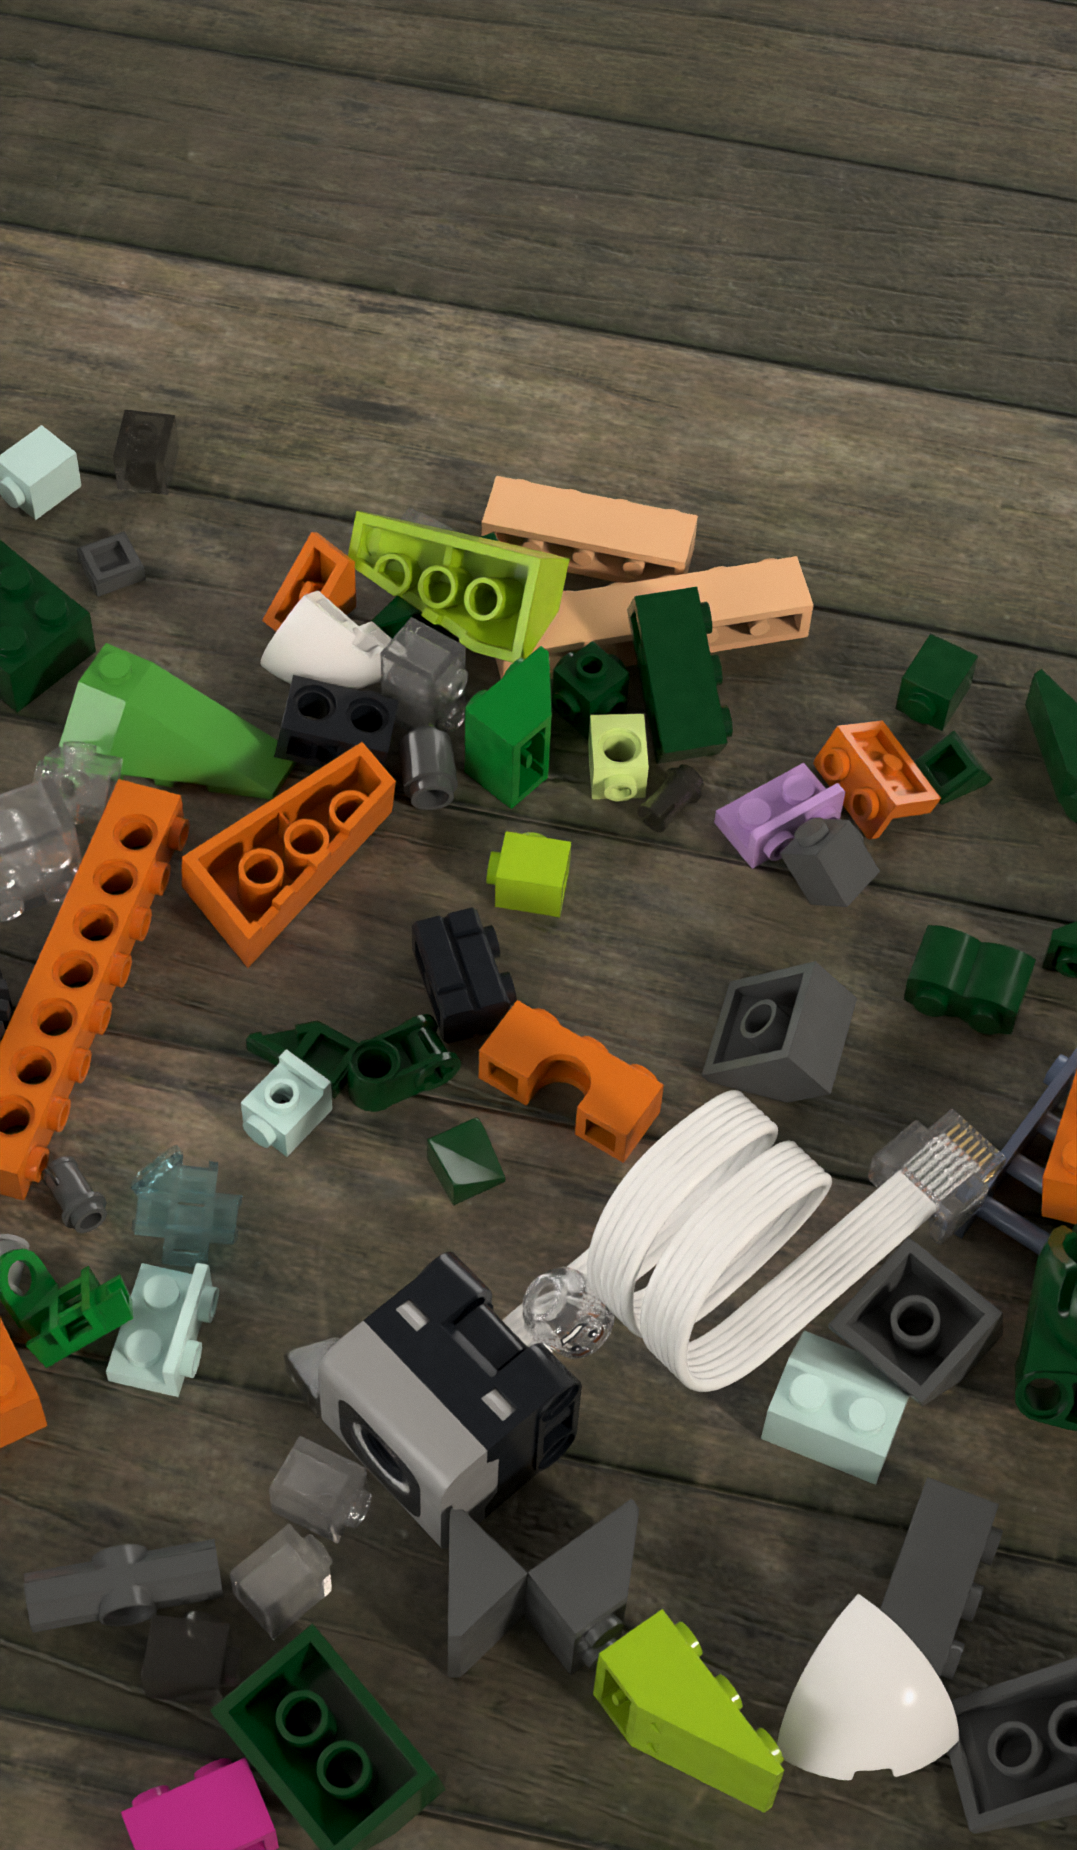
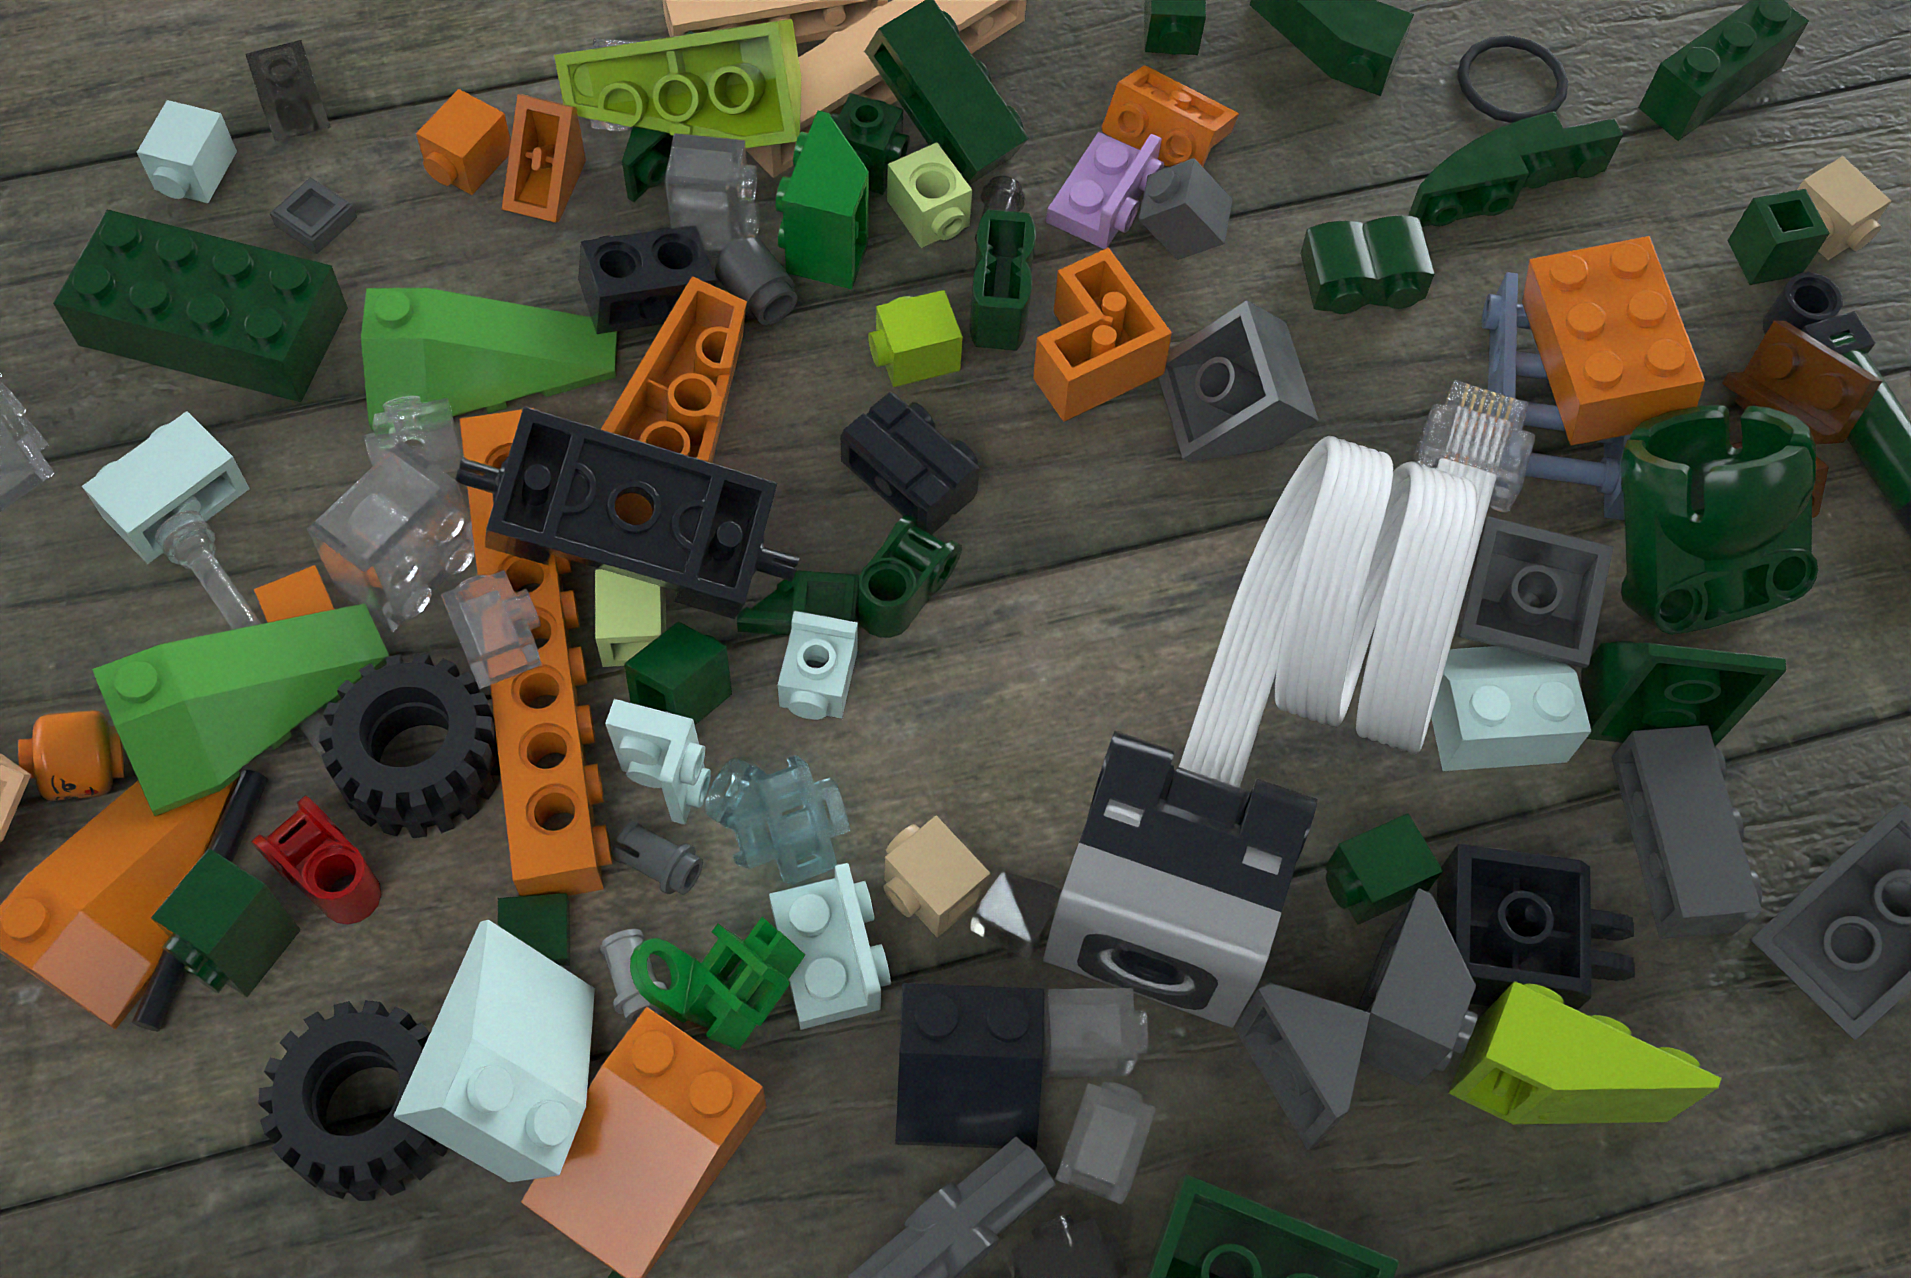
camera: 30 degrees left, 5 degrees up
white brick [260,591,412,690] -> none
dark green slope [427,1117,506,1206] -> none
orange arch [478,1000,664,1163] -> none
clear head [522,1266,615,1359] -> none
white brick [777,1594,959,1780] -> none
dark green slope [914,731,993,805] -> none
none -> orange brick [416,89,511,195]
none -> clear brick [441,570,542,689]
none -> black brick [455,406,799,619]
none -> yellowish green brick [595,569,666,667]
none -> light aqua bracket [605,699,711,825]
none -> dark green brick [624,621,732,725]
none -> tan brick [883,815,991,938]
none -> black slope [895,983,1044,1150]
none -> dark green brick [969,209,1036,351]
none -> orange brick [1033,247,1172,422]
none -> dark green brick [1325,813,1443,925]
none -> black hinge [1437,843,1635,1010]
none -> dark green slope [1581,641,1786,747]

